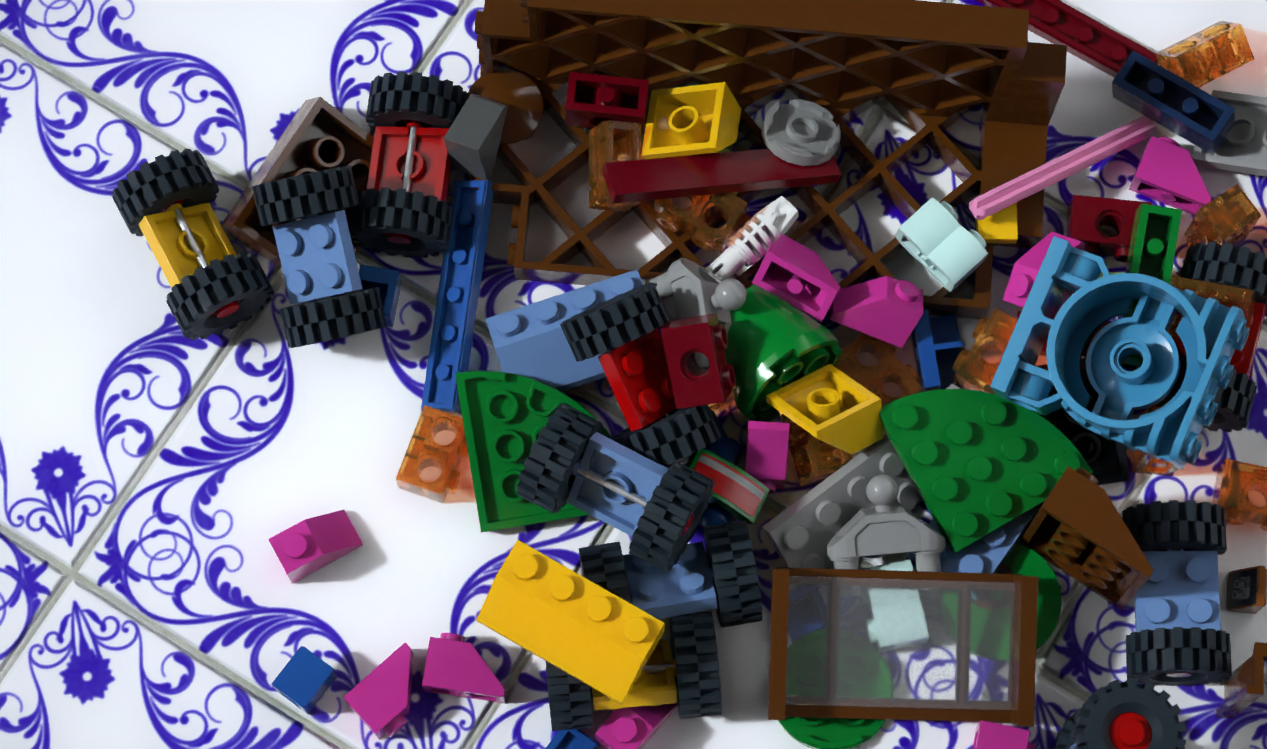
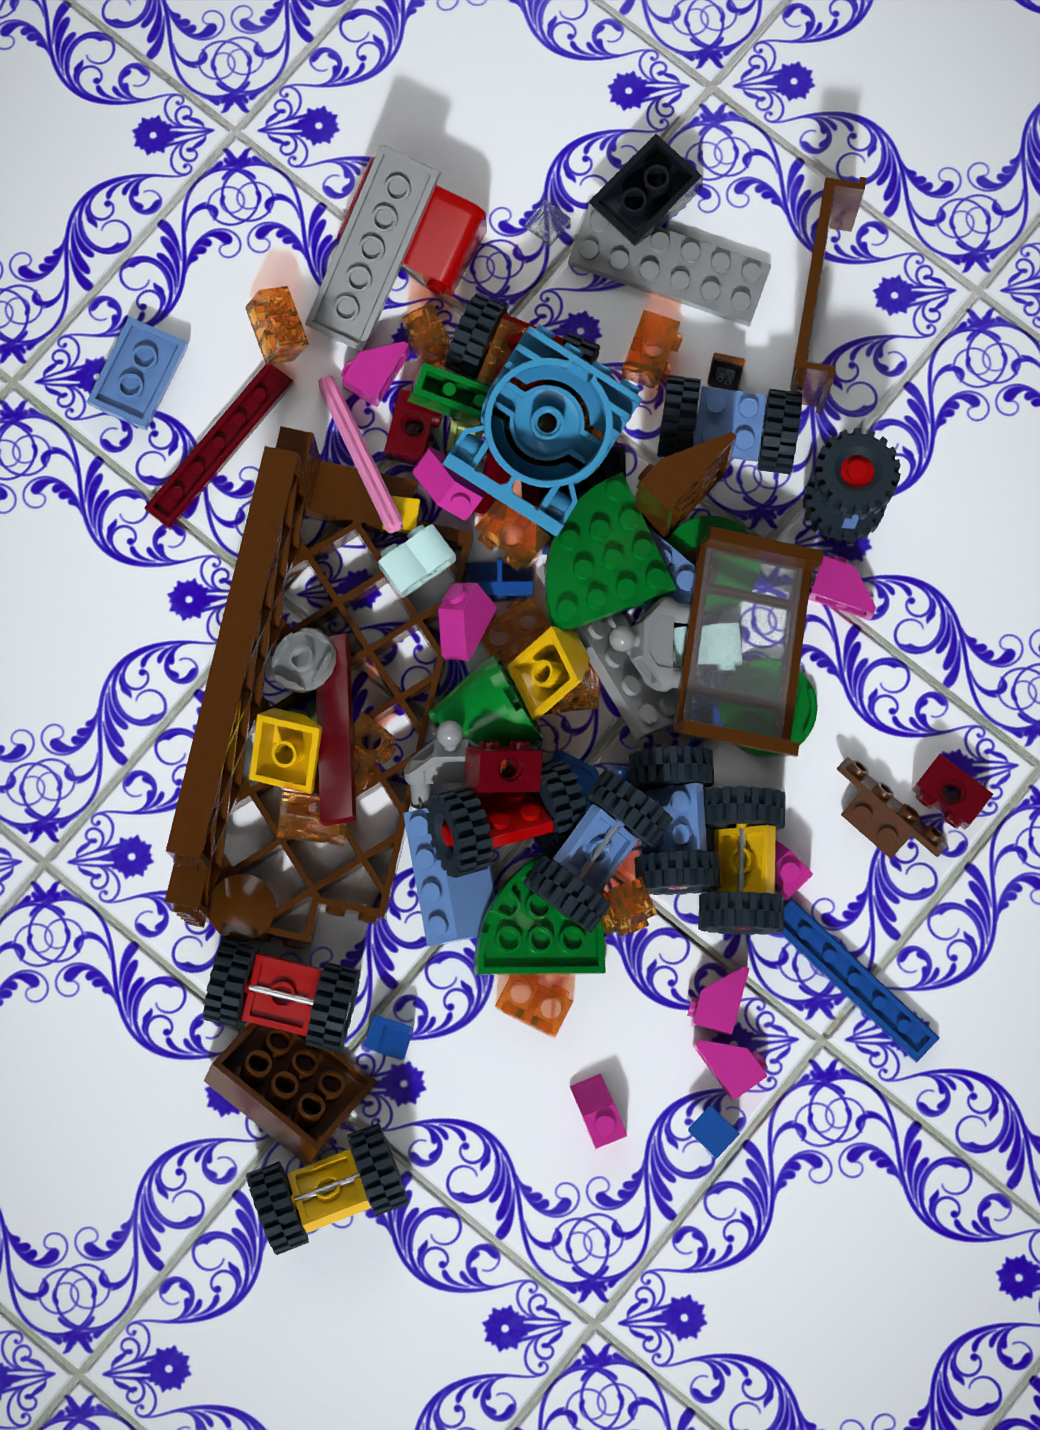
camera: 80 degrees left, 5 degrees up
plate [252,165,387,348] -> none
blue tile [421,180,494,414] -> none
dark grey slope [444,94,508,181] -> none
yellow slope [476,540,665,705] -> none
dark red brick [565,72,649,134] -> none
slope [686,449,770,524] -> none
white hinge [705,196,799,282] -> none
dark pink slope [744,421,790,494] -> none
dark pink slope [752,234,841,322] -> none
dark blue brick [1112,50,1235,155] -> none
none -> clear orange brick [600,877,658,937]

